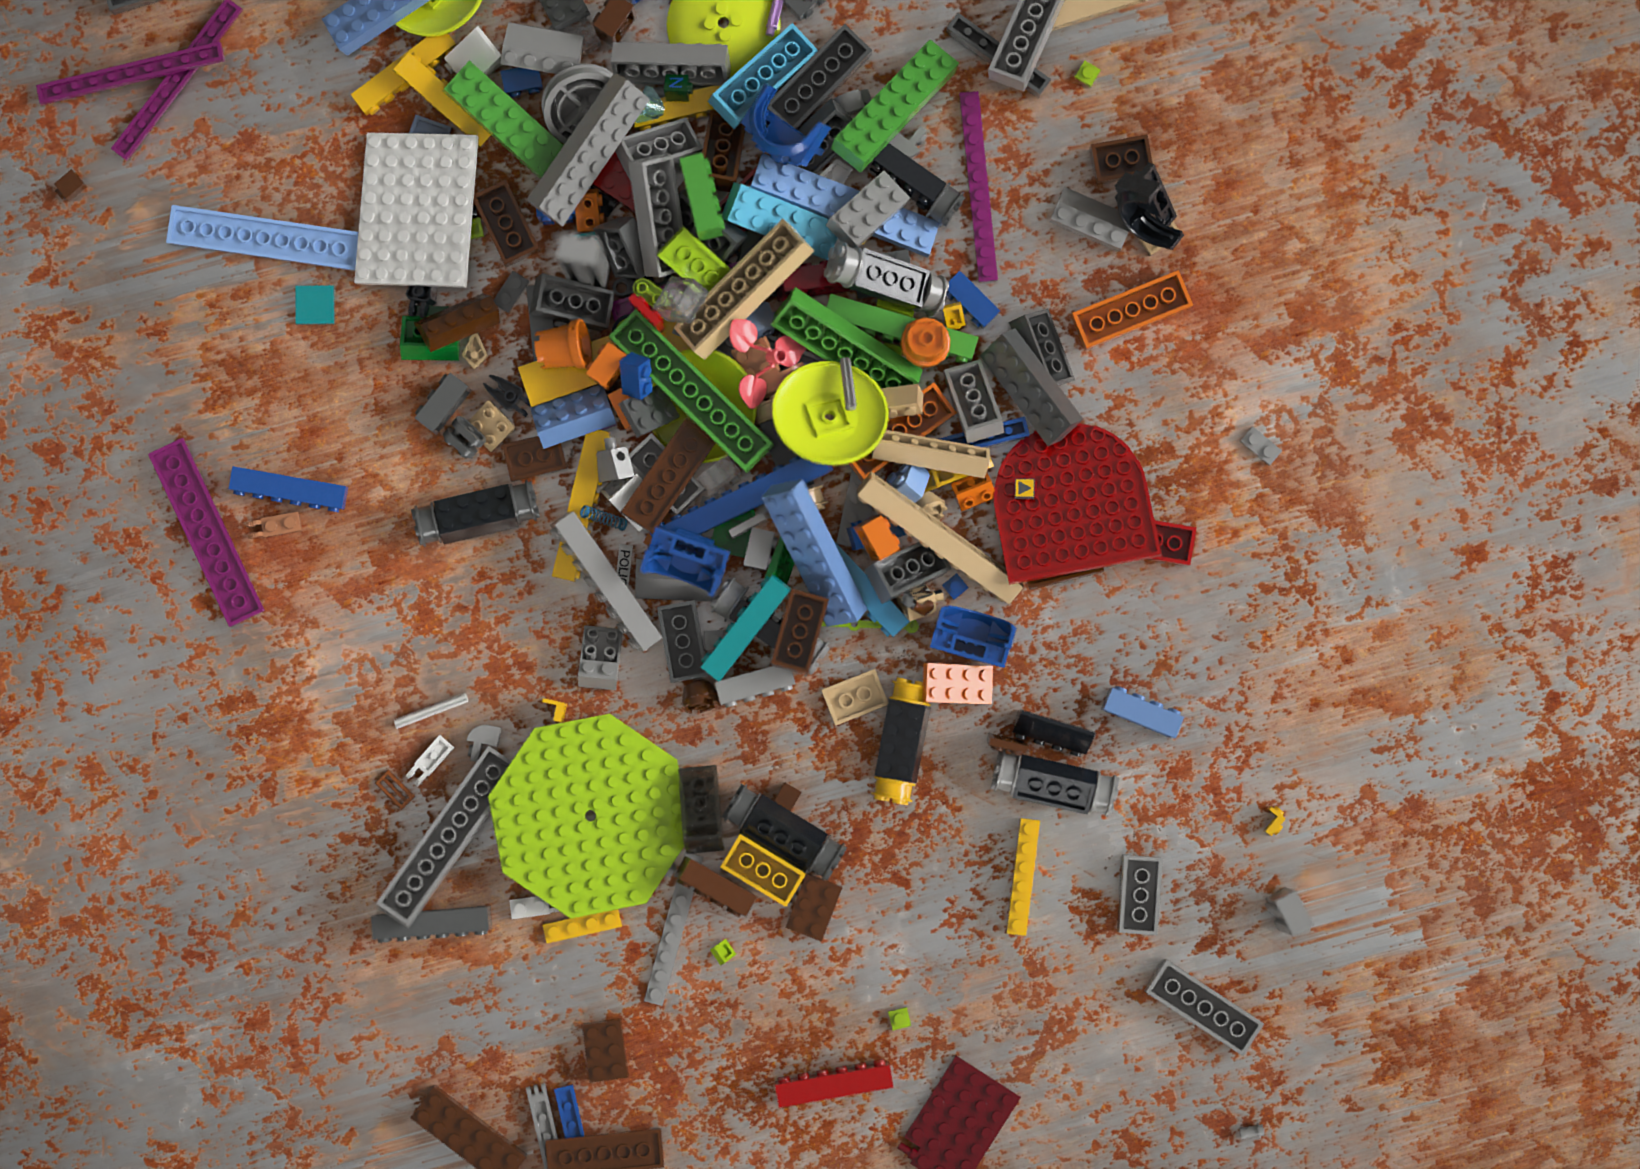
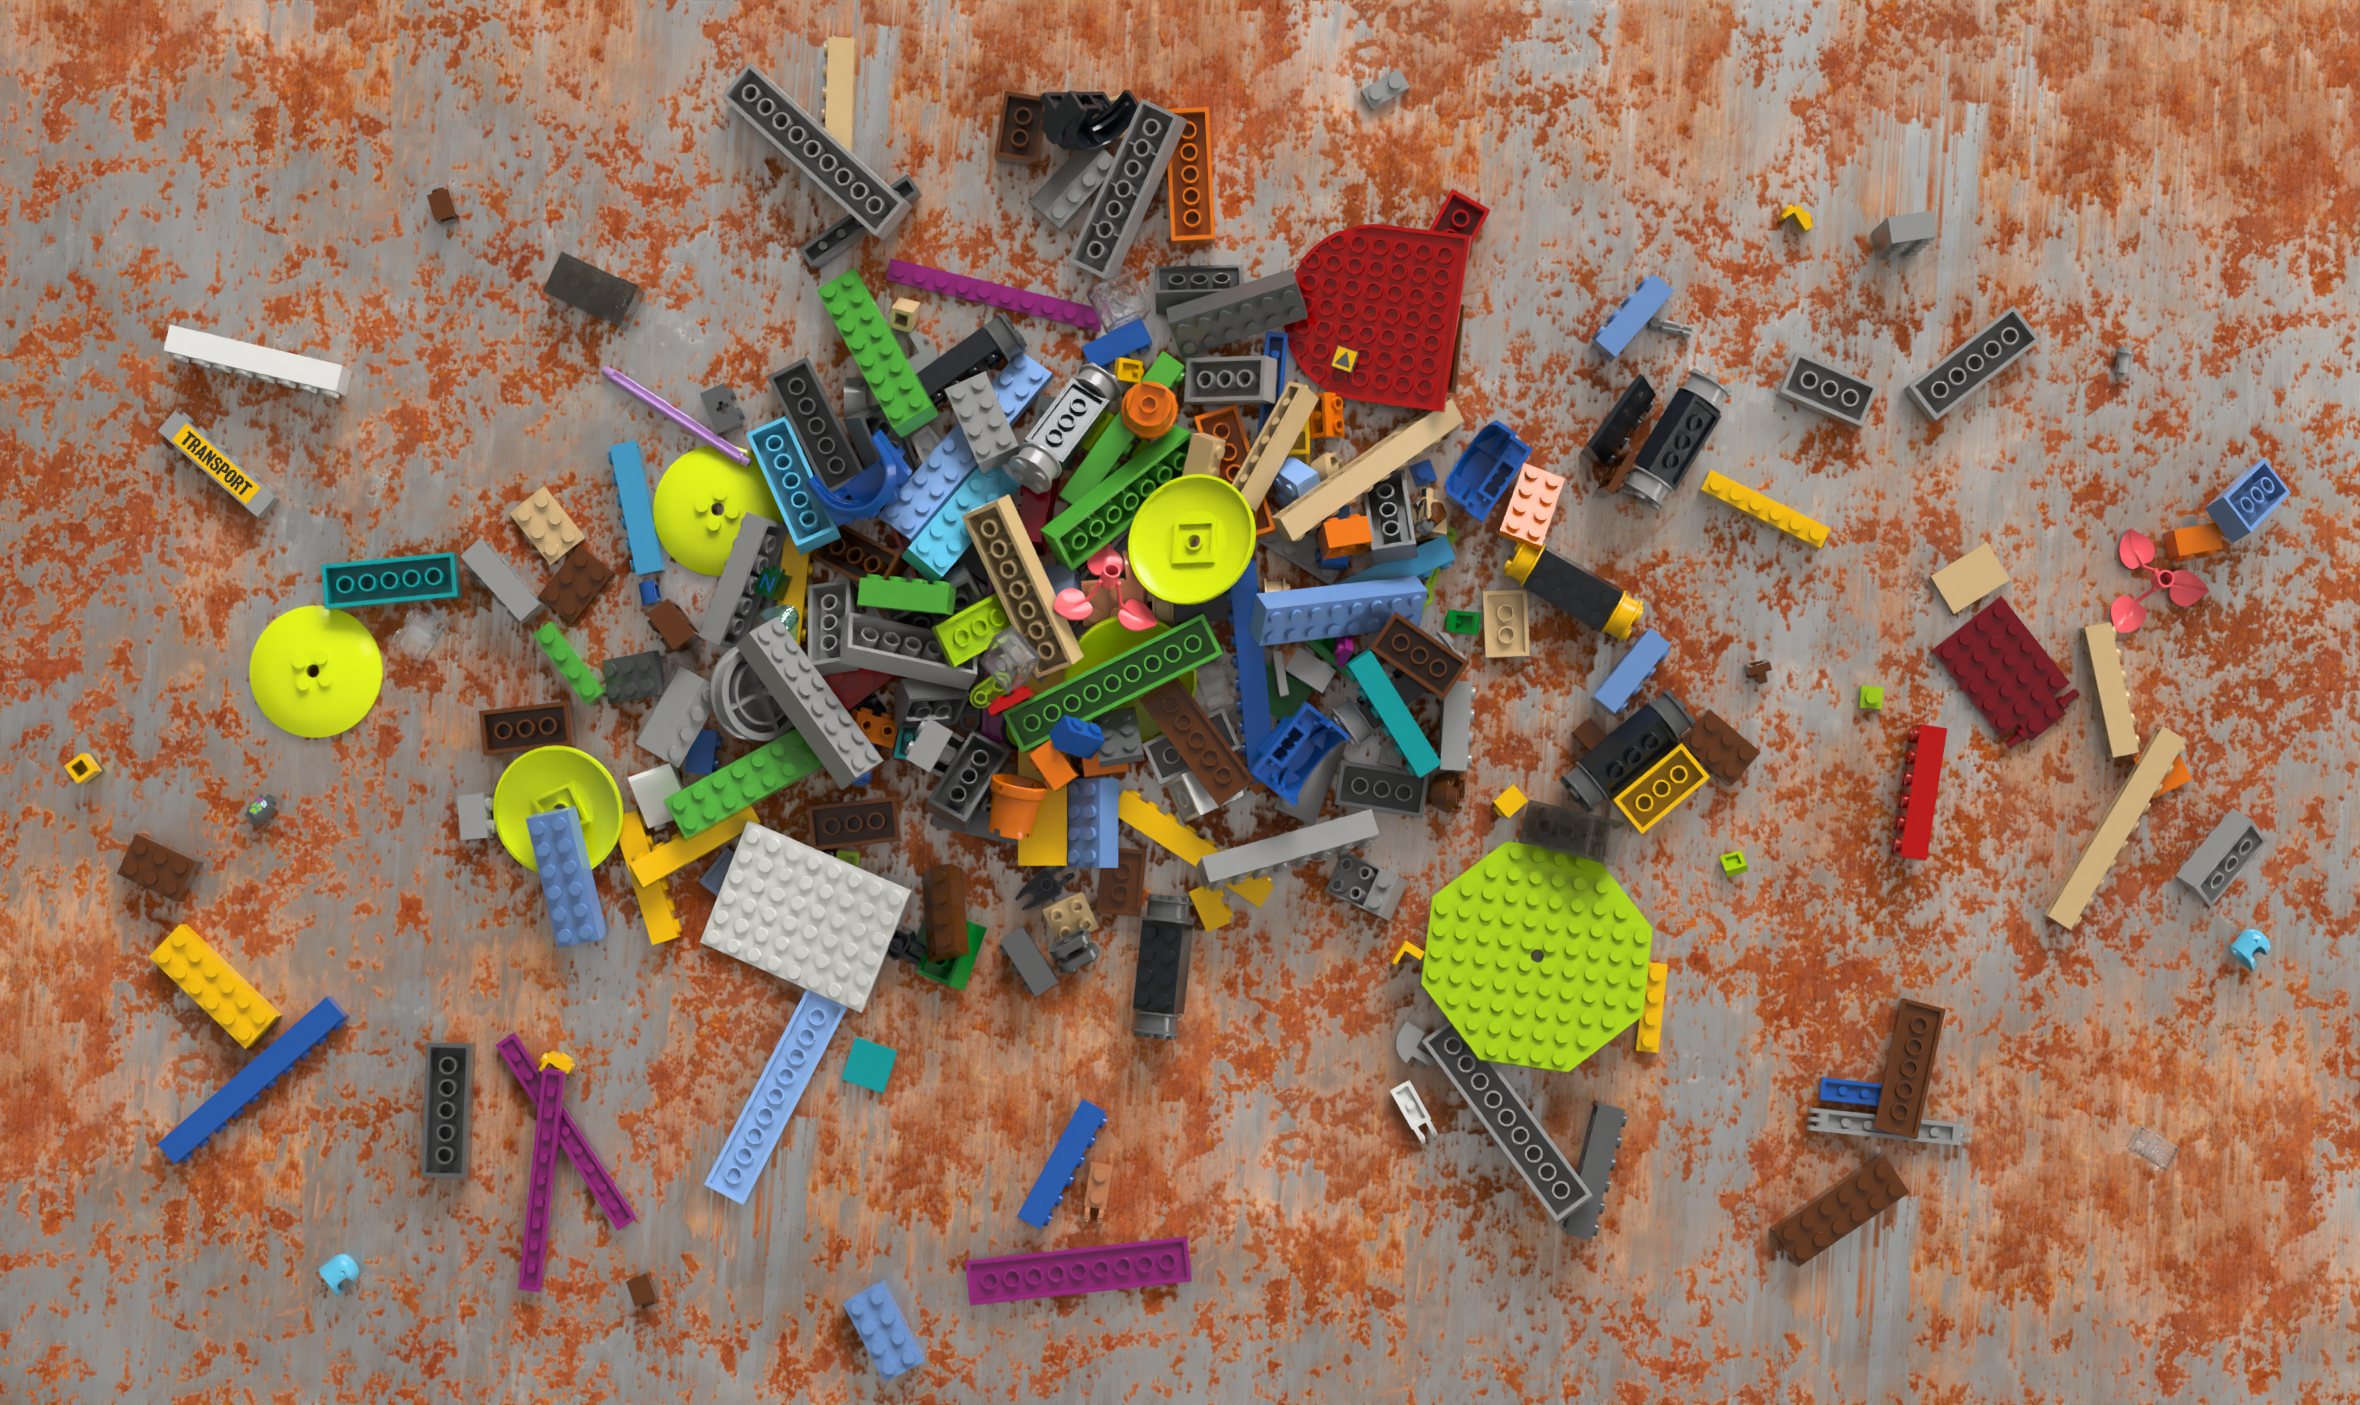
camera: 65 degrees left, 0 degrees up
dark orange tile [375,769,416,810] -> none
white axle [394,693,469,729] -> none
tan piece [461,333,489,369] -> none
dark grey plate [493,271,529,314] -> none
white hinge [509,896,559,919] -> none
dark azure piece [580,505,628,531] -> none
reddish brown brick [582,1018,629,1083] -> none
light grey torso [597,437,634,482] -> none
white sticker [616,544,633,588] -> none
light grey plate [644,852,703,1006] -> none
reddish brown brick [674,856,757,917] -> none
light grey axle [840,357,857,411] -> none
lime plate [1074,60,1101,87] -> none
none -> yellow bracket [538,1051,576,1074]
none -> medium blue brick [843,1279,926,1382]
none -> tan brick [889,297,920,333]
none -> light grey brick [1068,99,1188,282]
none -> clear brick [1087,271,1151,334]
none -> yellow brick [1189,886,1233,932]
none -> magenta plate [1333,635,1353,668]
none -> green bracket [1444,609,1481,635]
none -> yellow brick [1492,784,1528,819]
none -> medium blue brick [1590,627,1671,715]
none -> light grey axle [1649,317,1692,338]
none -> reddish brown tile [1744,659,1772,684]
none -> tan tile [1930,542,2010,614]

